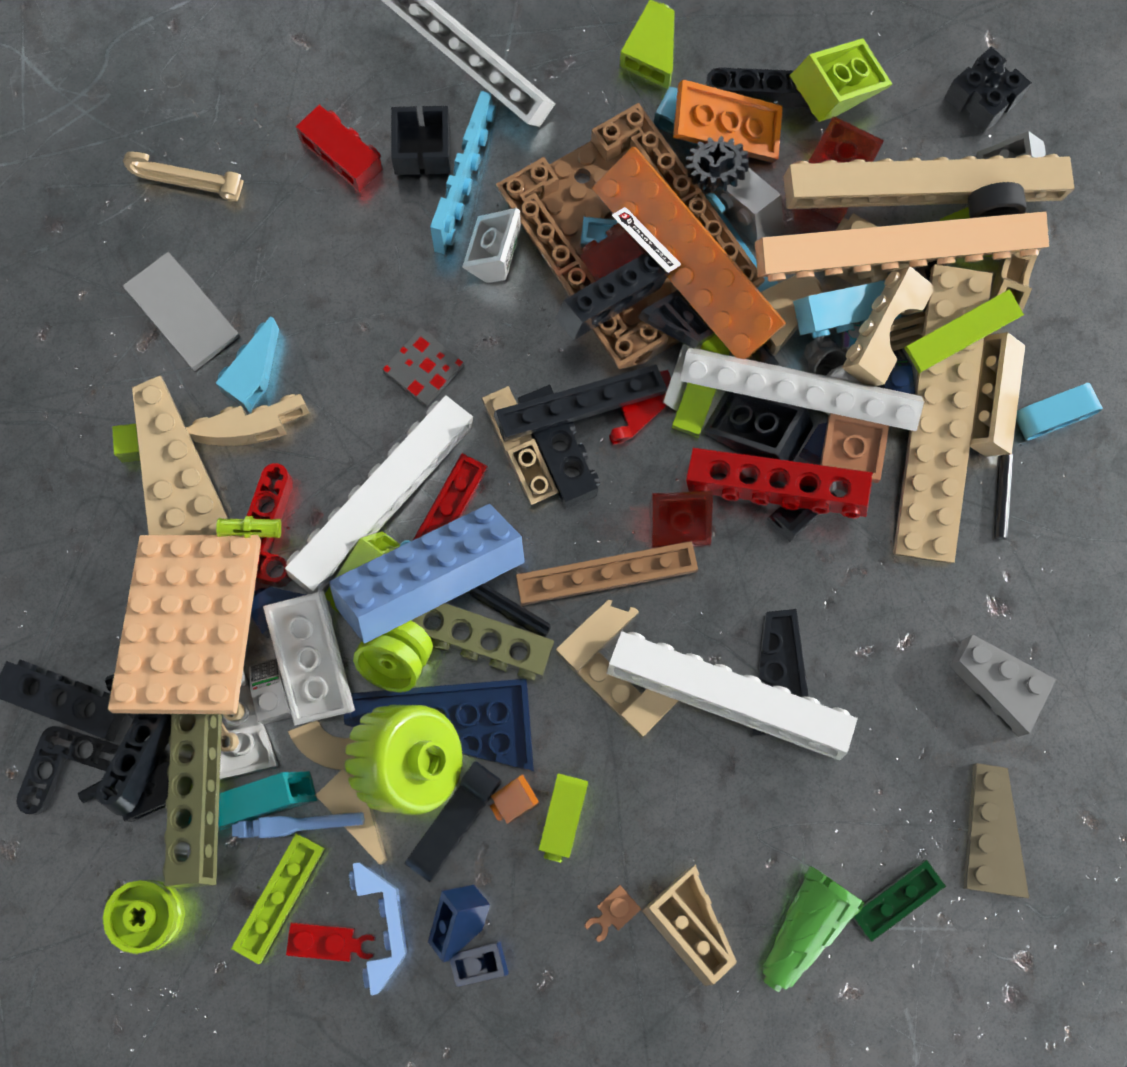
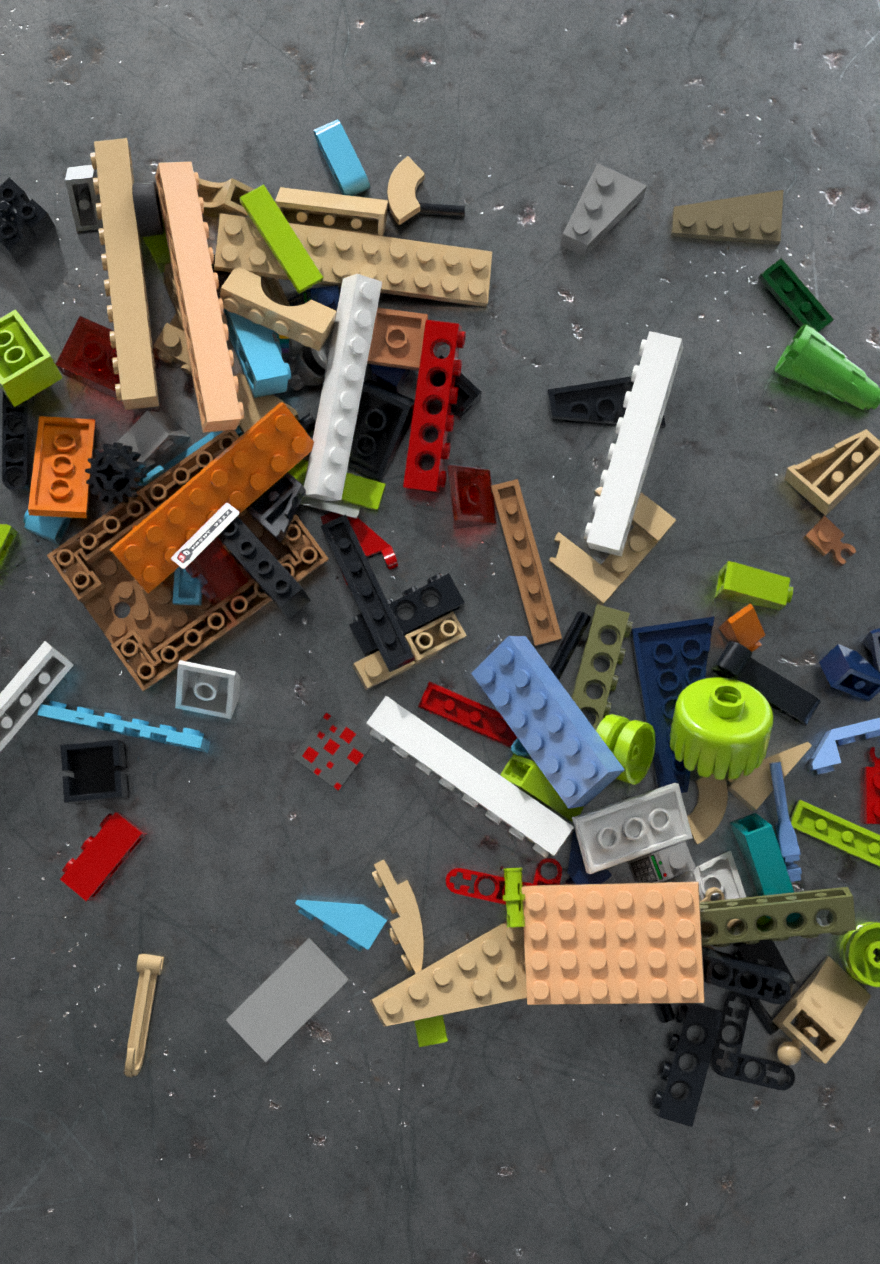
camera: 90 degrees left, 5 degrees up
none -> tan tile [387,156,425,225]
none -> tan slope [772,956,871,1066]

